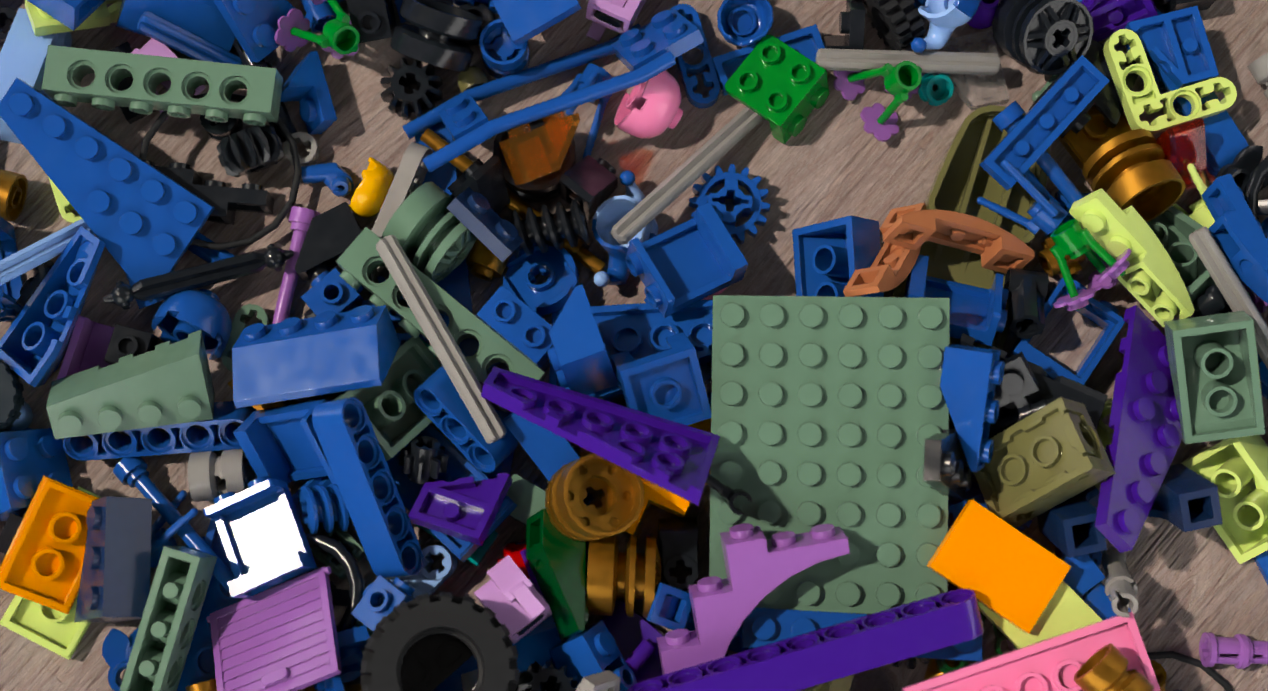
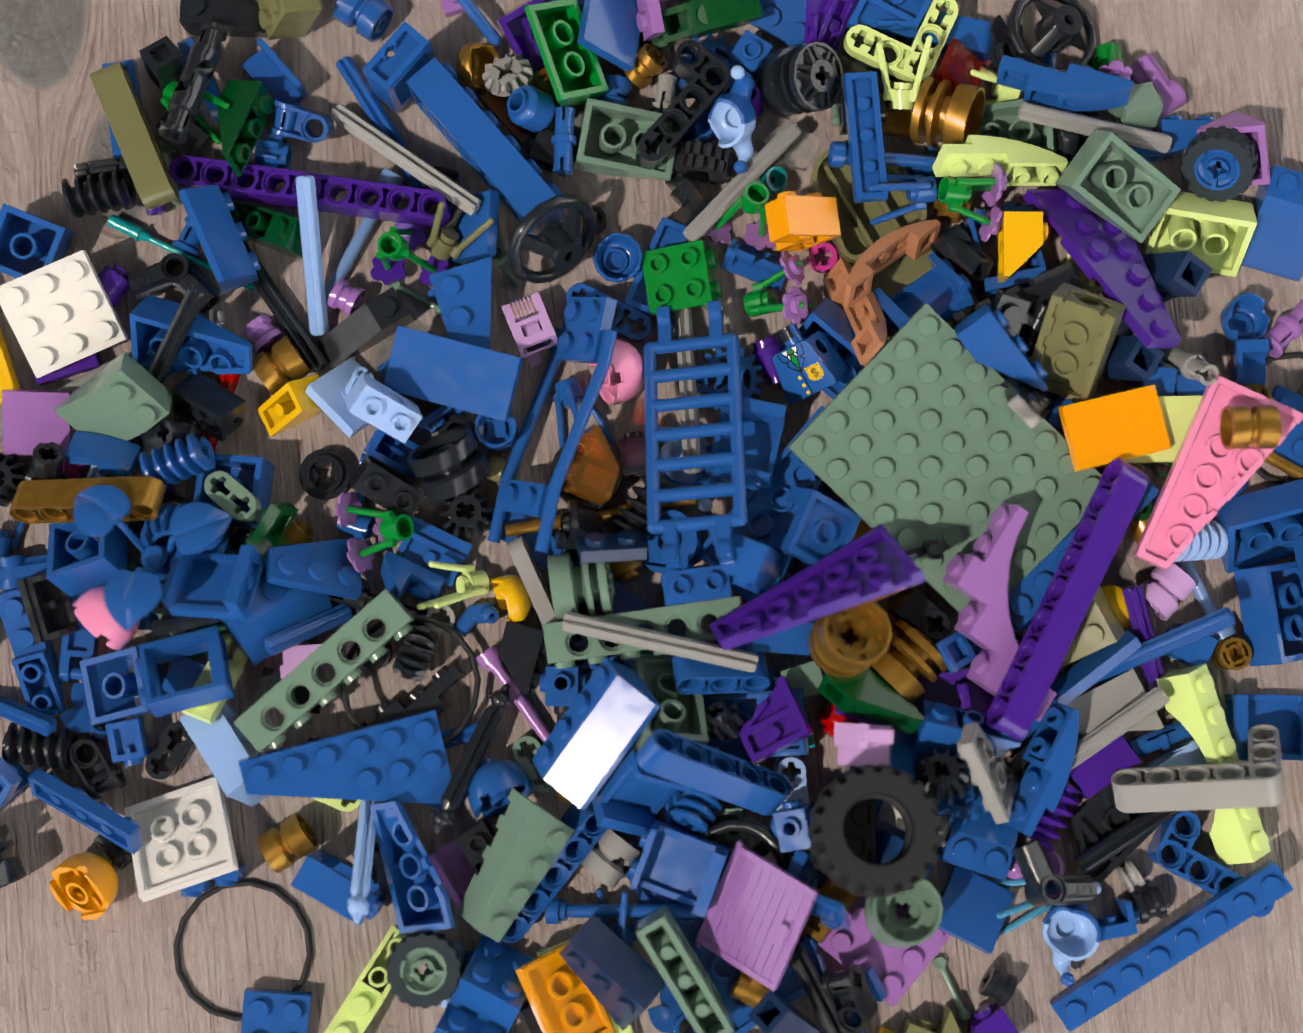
camera: 45 degrees left, 5 degrees up
none -> blue plate [396,517,473,587]
none -> yellowish green plant [416,561,489,610]
none -> blue bar [644,300,747,569]
none -> blue hinge [721,239,786,291]
none -> plant [743,250,812,325]
none -> dark purple cone [751,335,783,385]
none -> light orange brick [765,191,841,252]
none -> blue torso [772,323,851,405]
none -> dark pink bush [808,242,838,274]
none -> yellowish green plant [876,35,933,109]
none -> yellow slope [998,211,1048,283]
none -> blue hair [1220,293,1271,343]
none -> blue panel [1231,339,1270,386]

